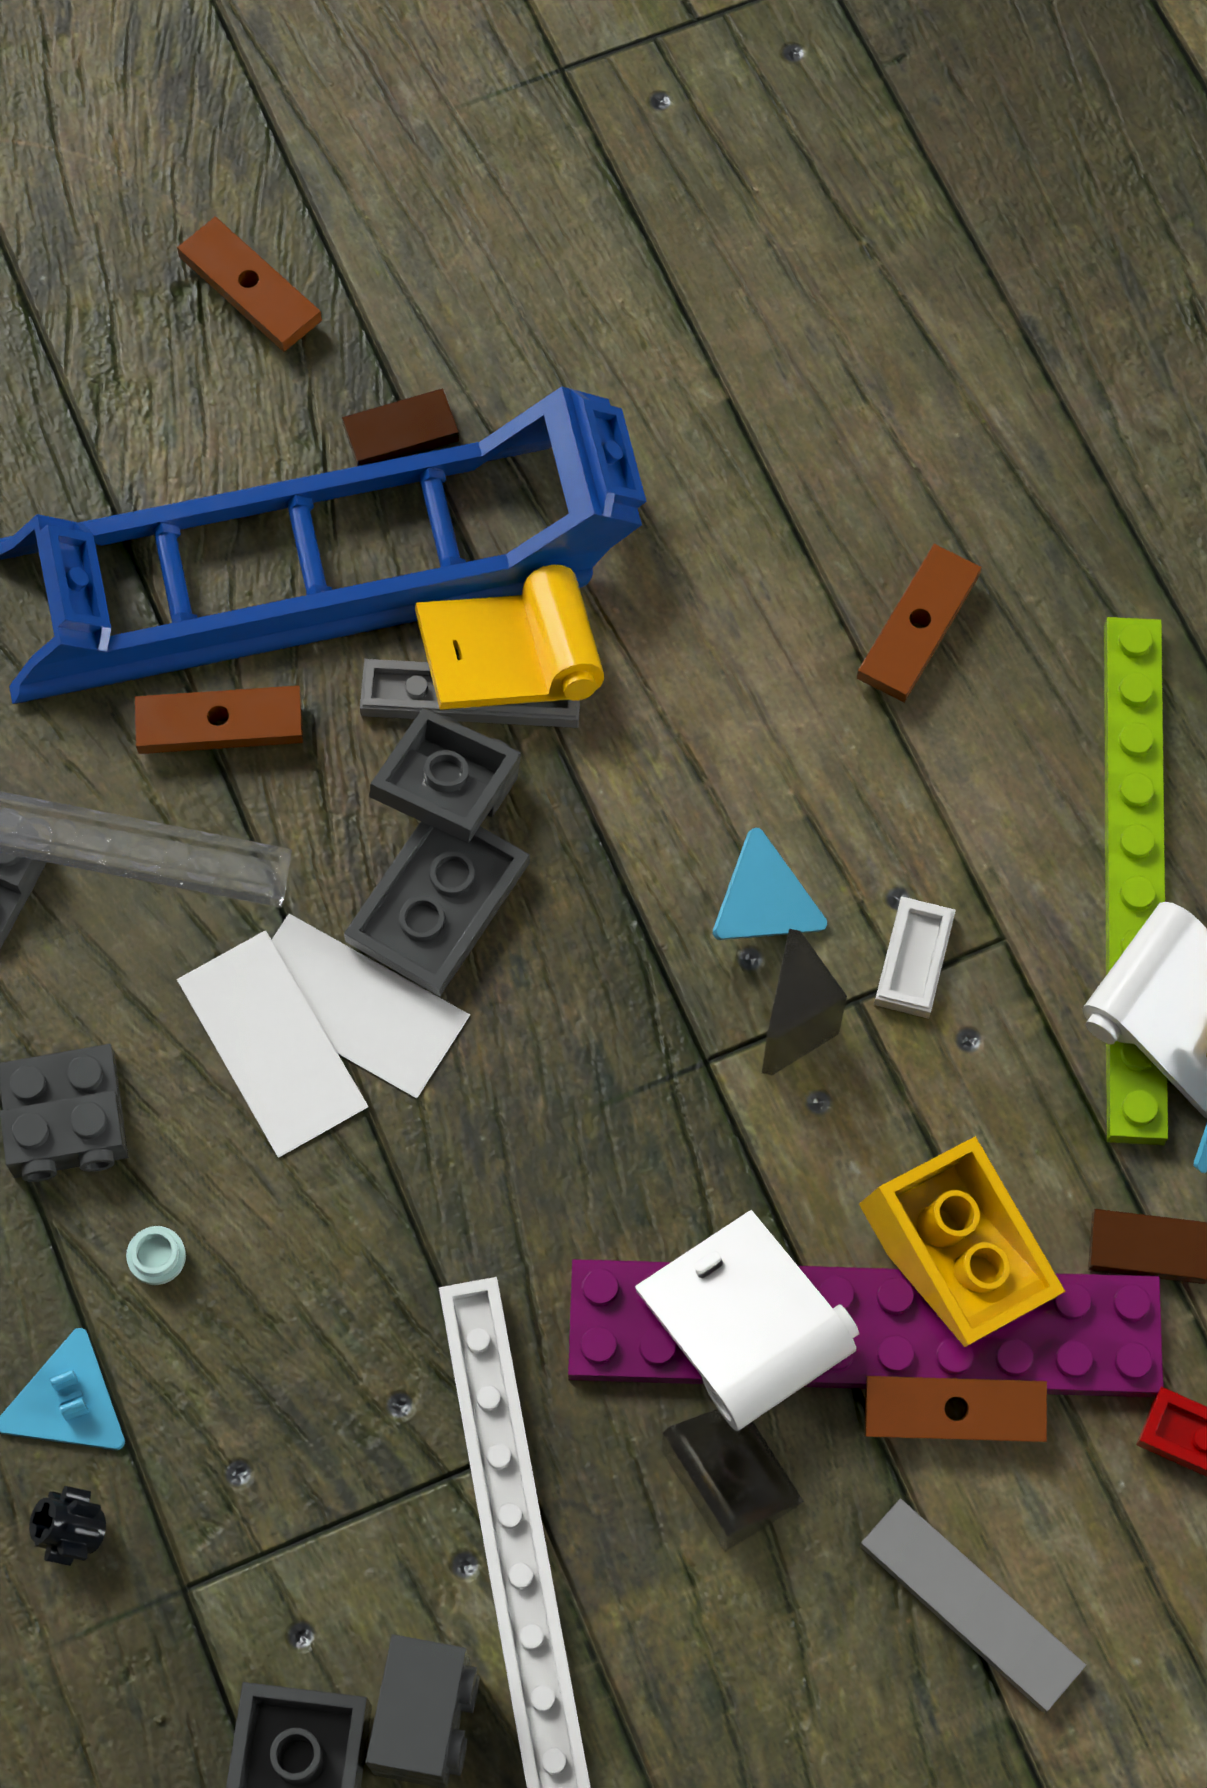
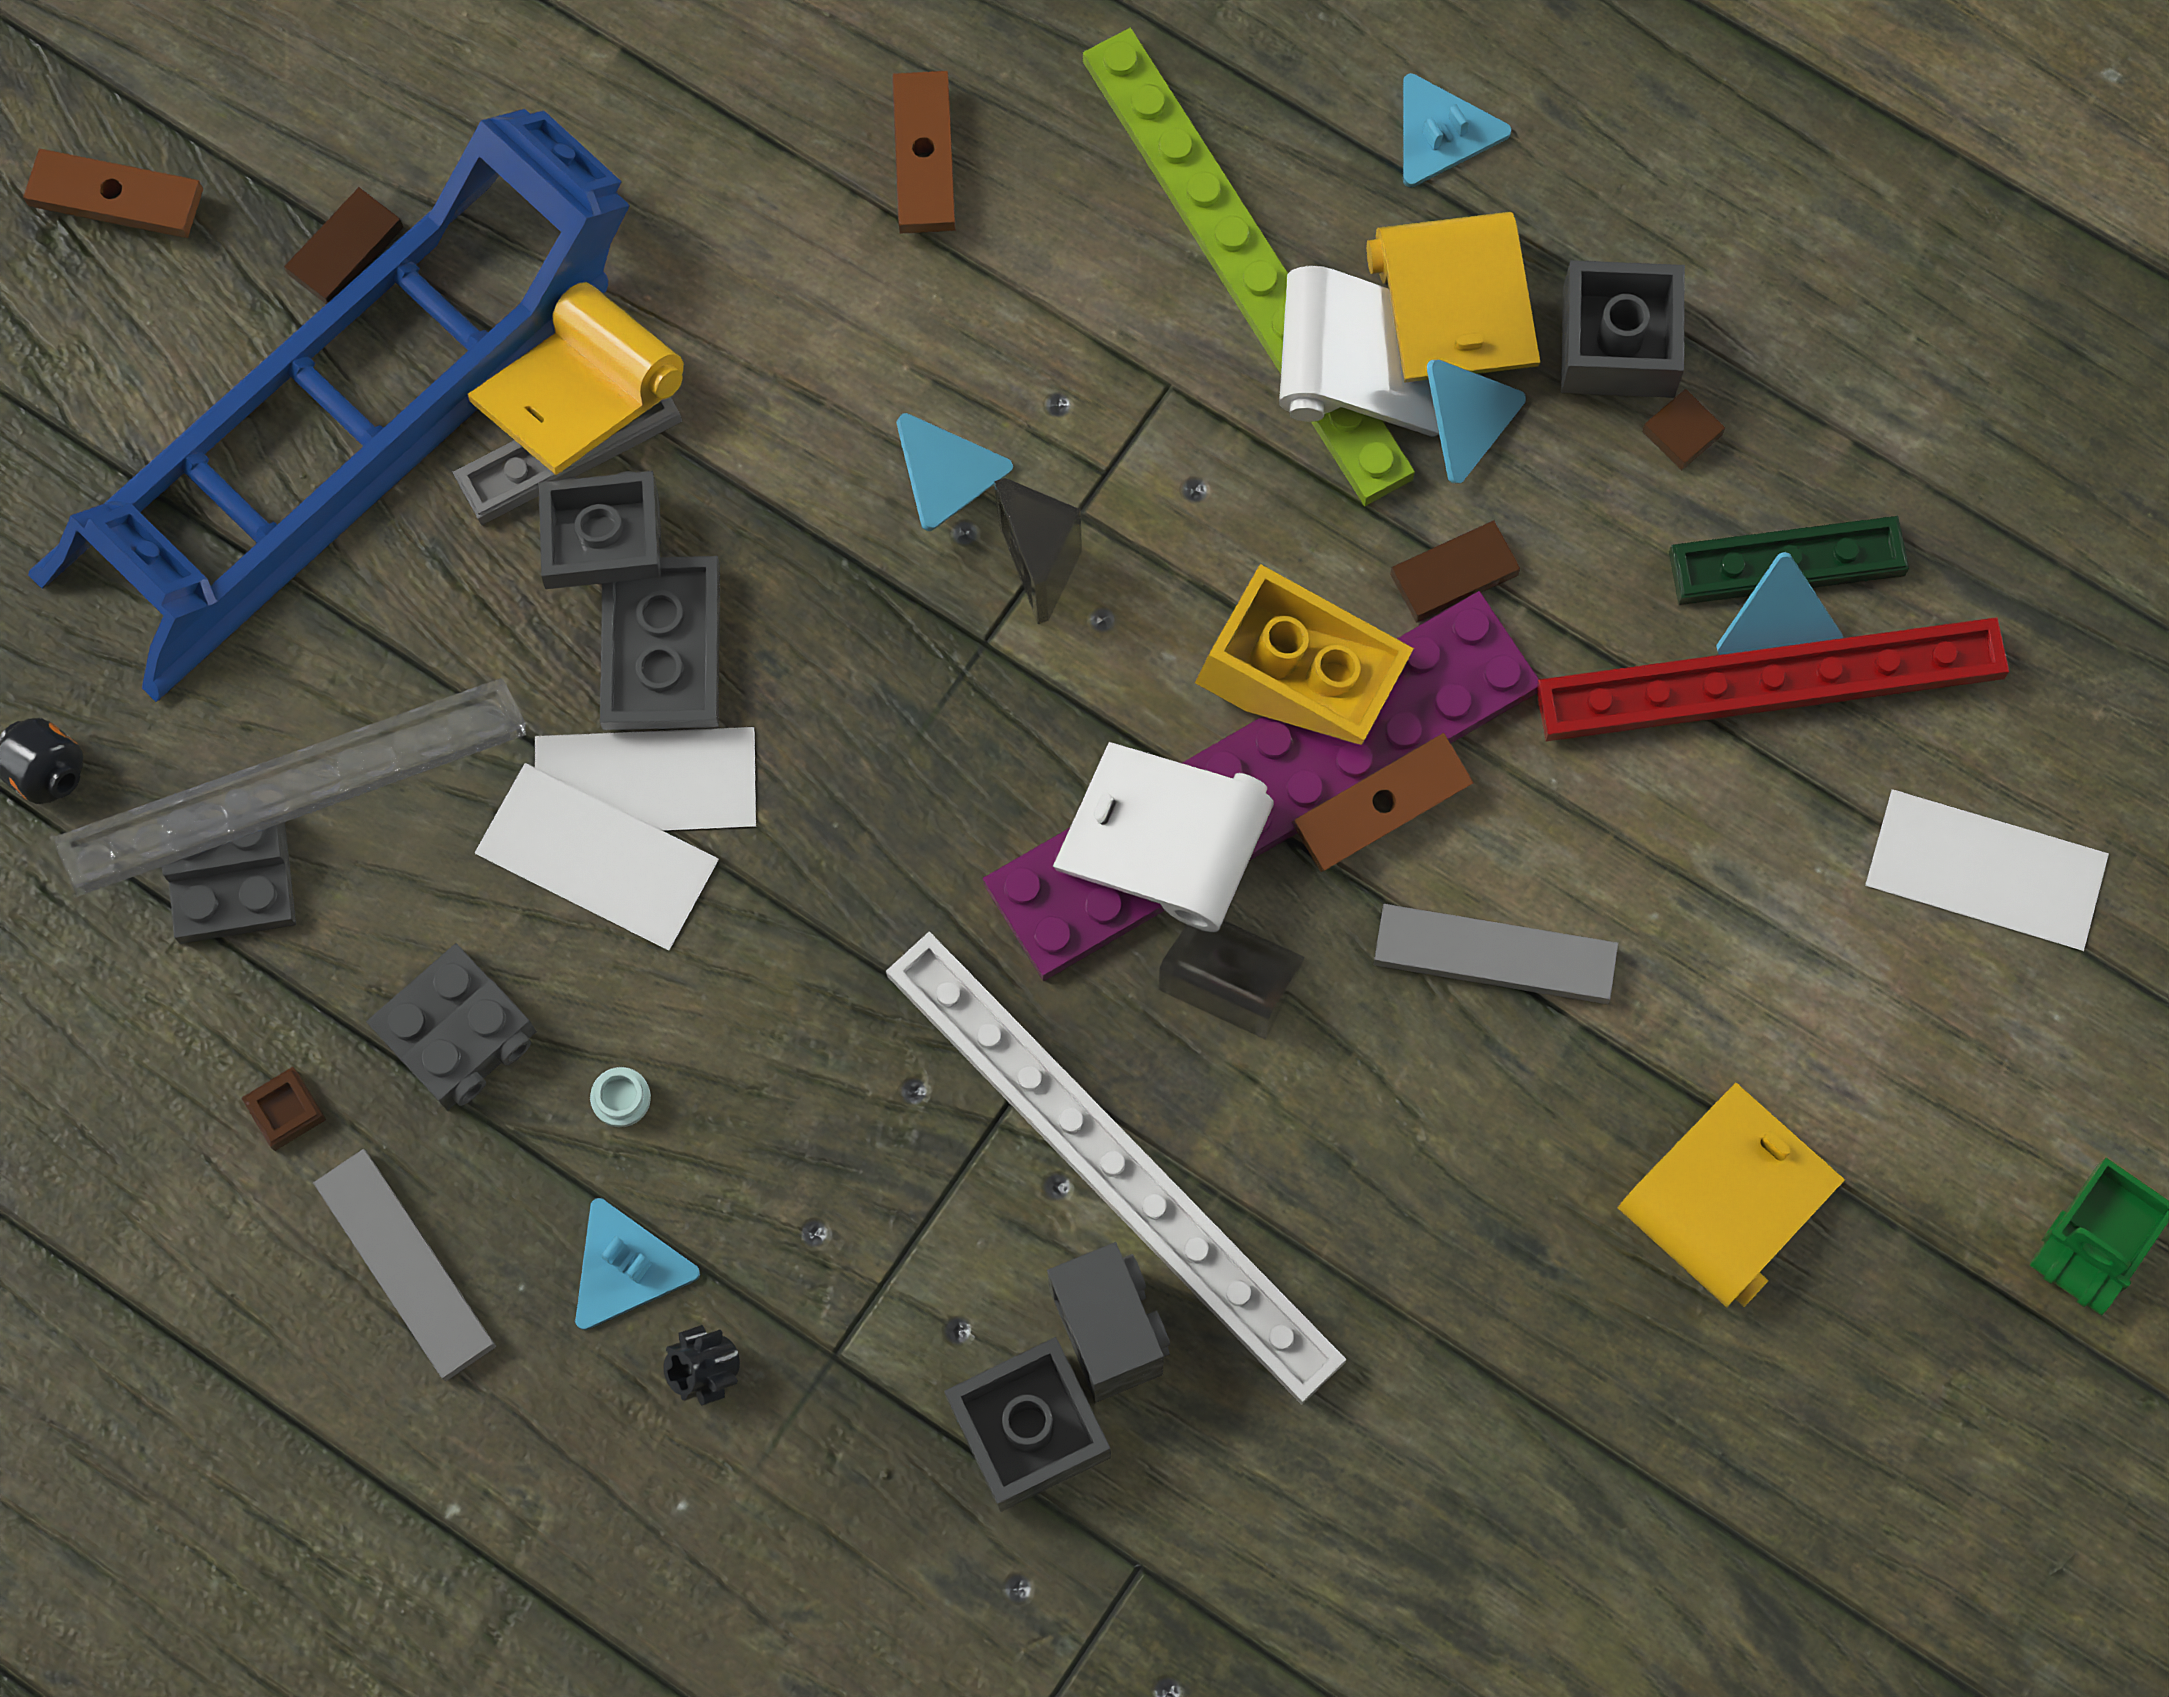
camera: 30 degrees left, 5 degrees up
dark orange tile [135,685,303,754] -> none
white tile [874,896,956,1019] -> none

